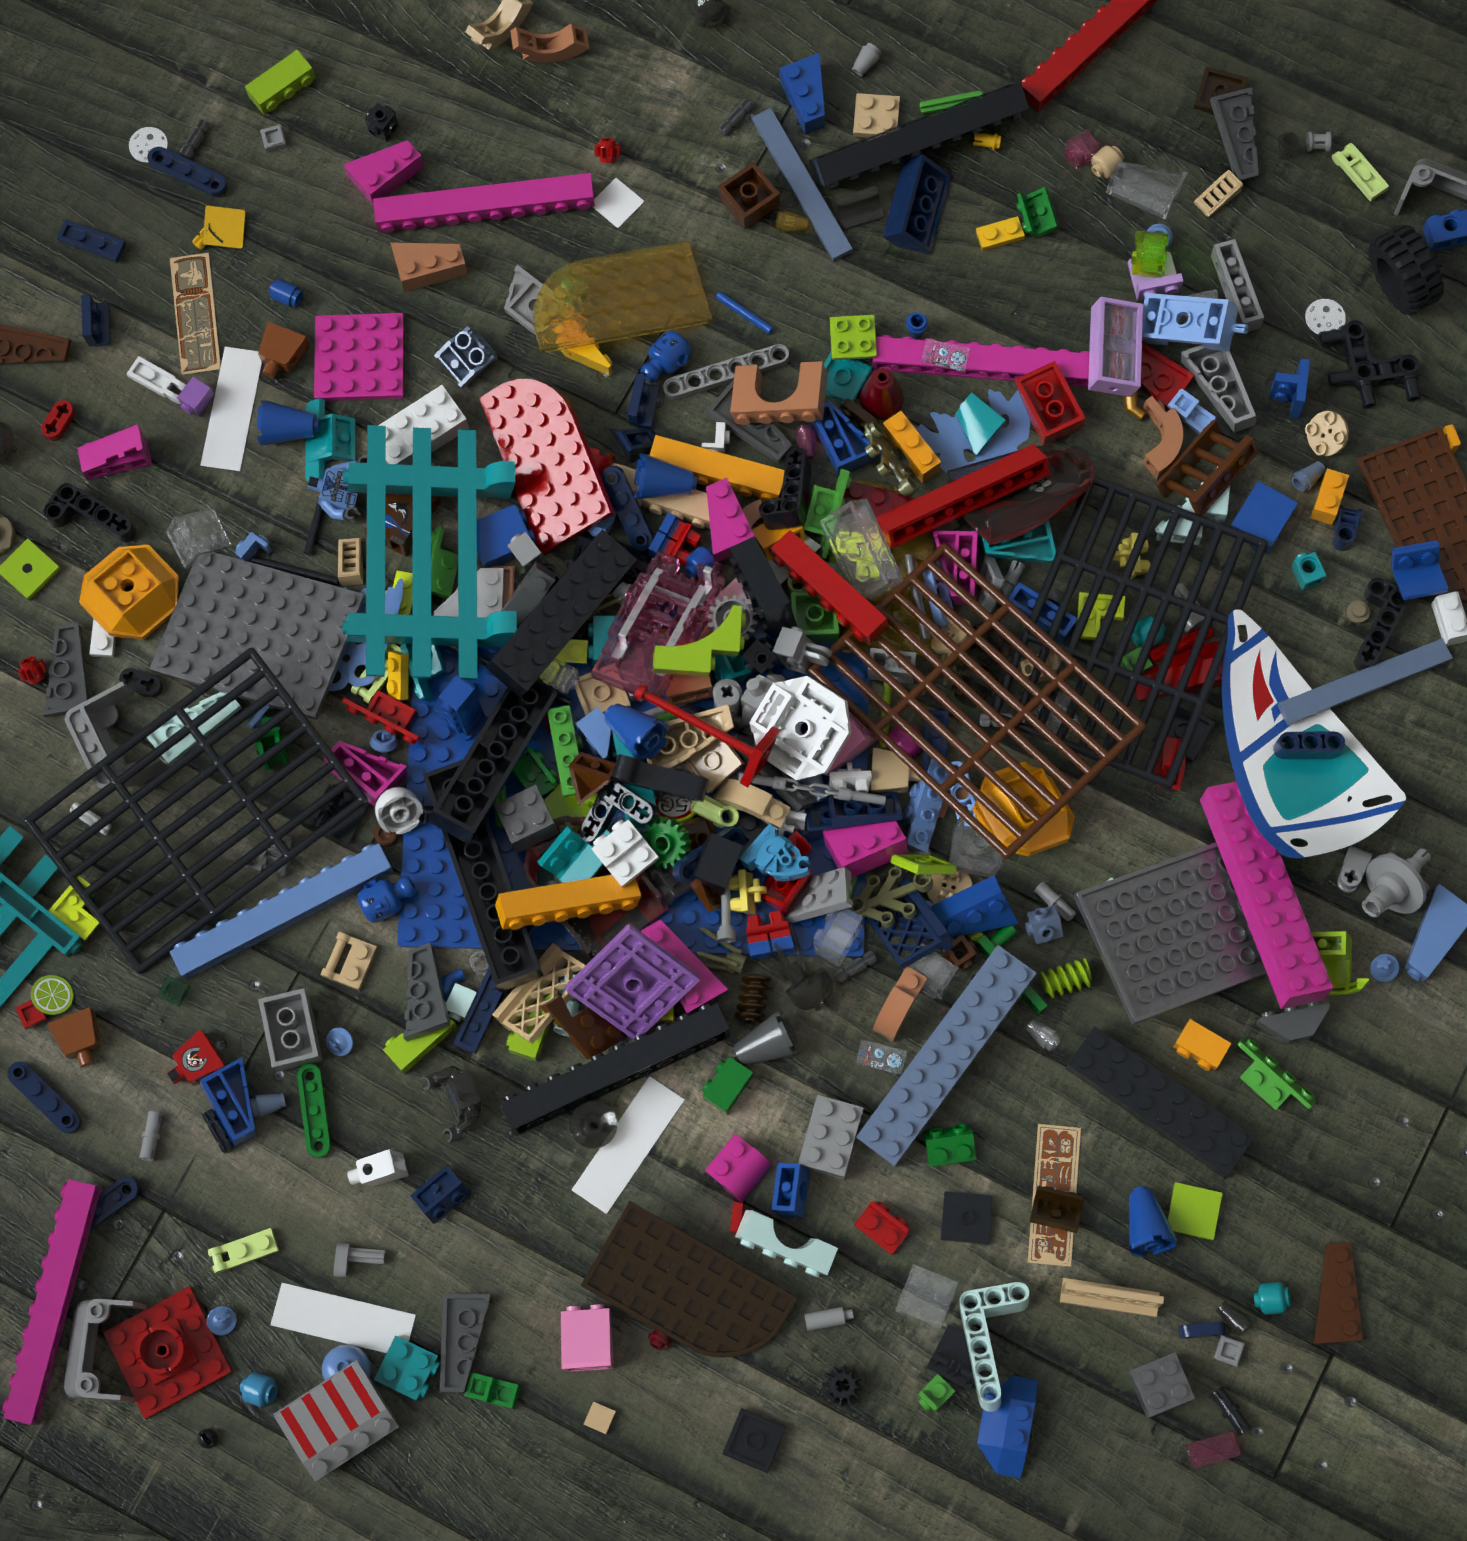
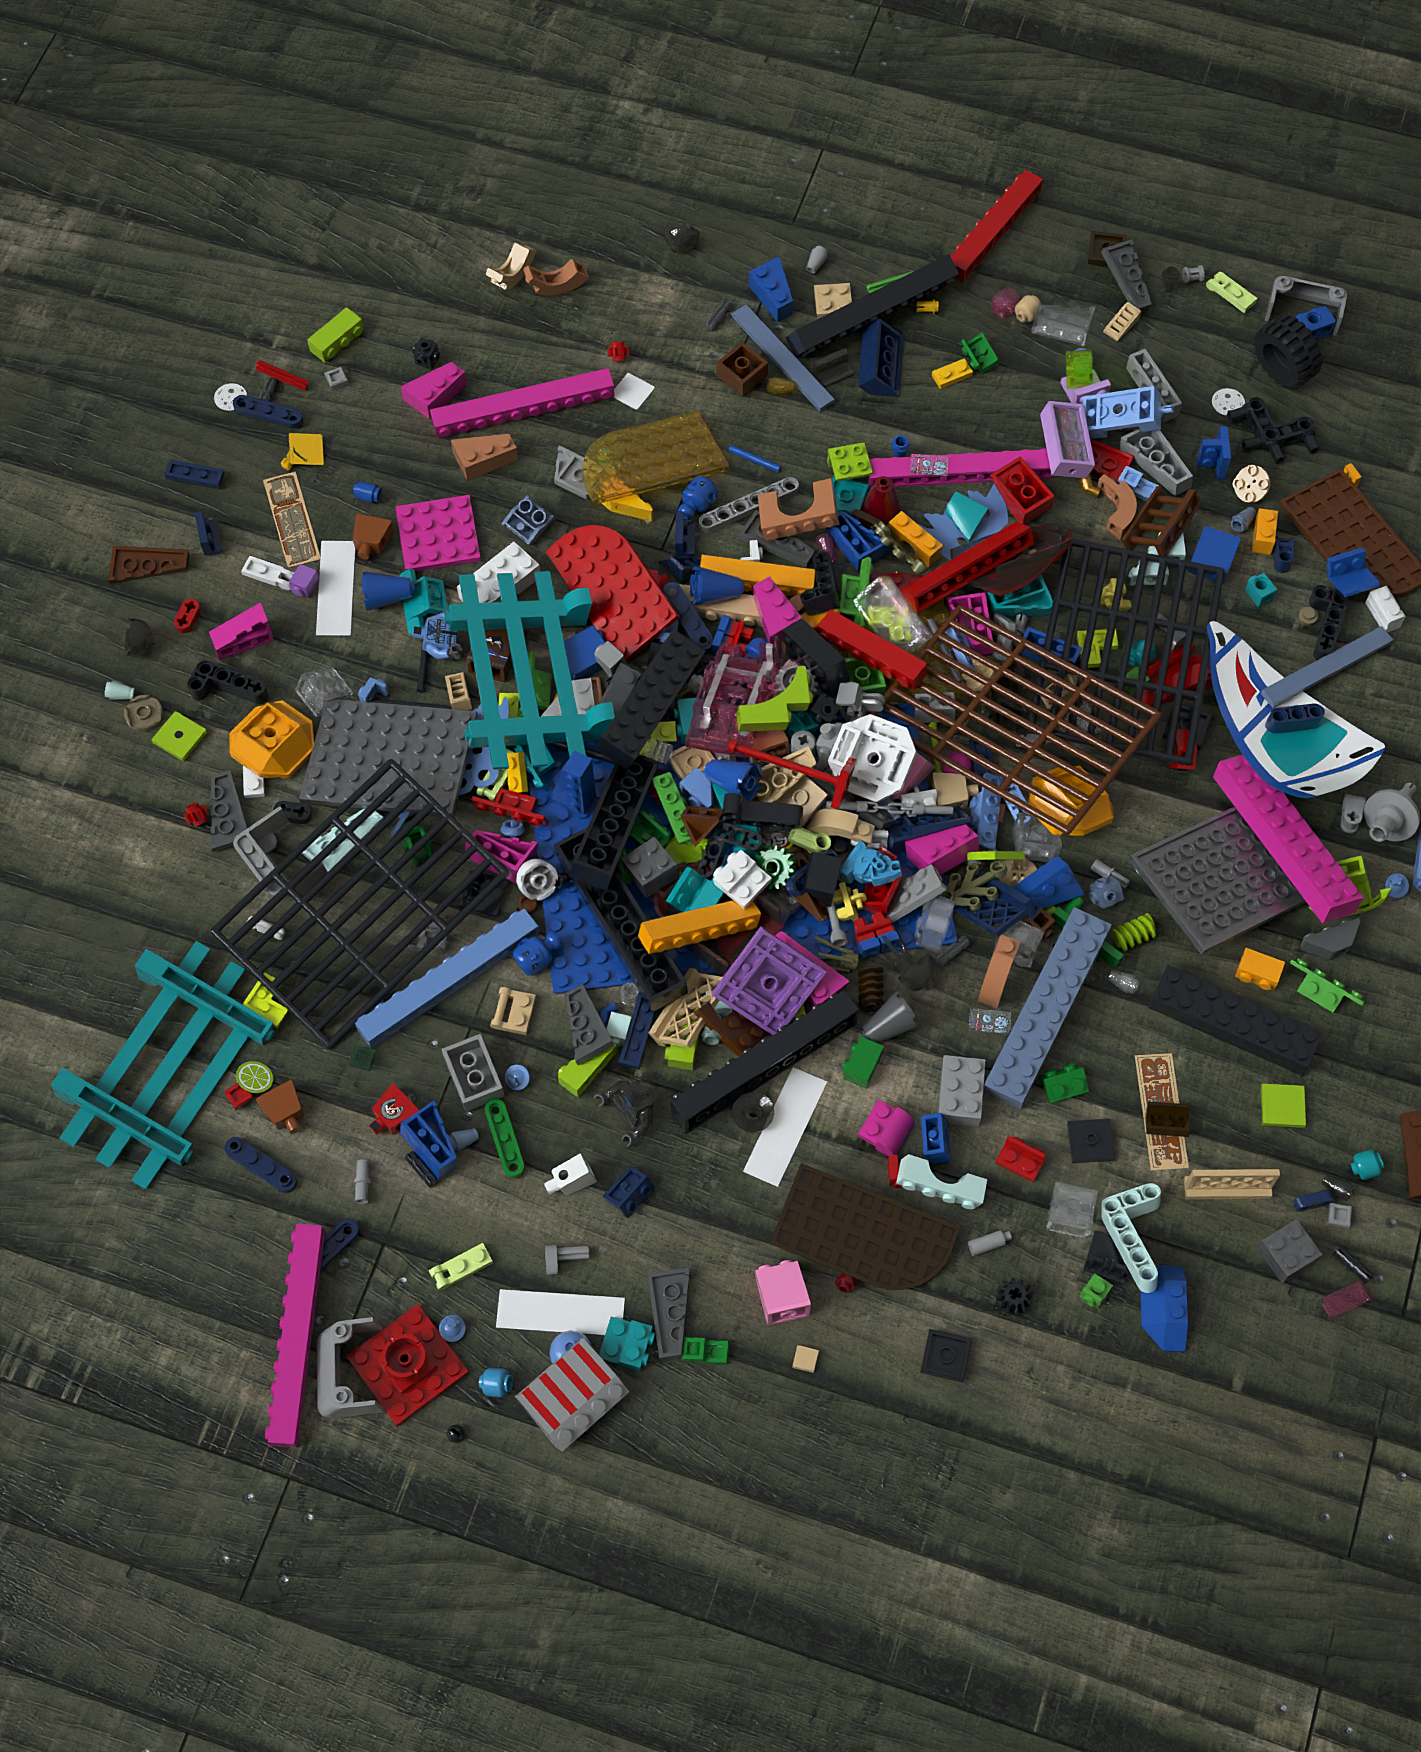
camera: 15 degrees left, 10 degrees down
blue cone [1129,1186,1178,1257] -> none
none -> red axle [255,360,308,391]

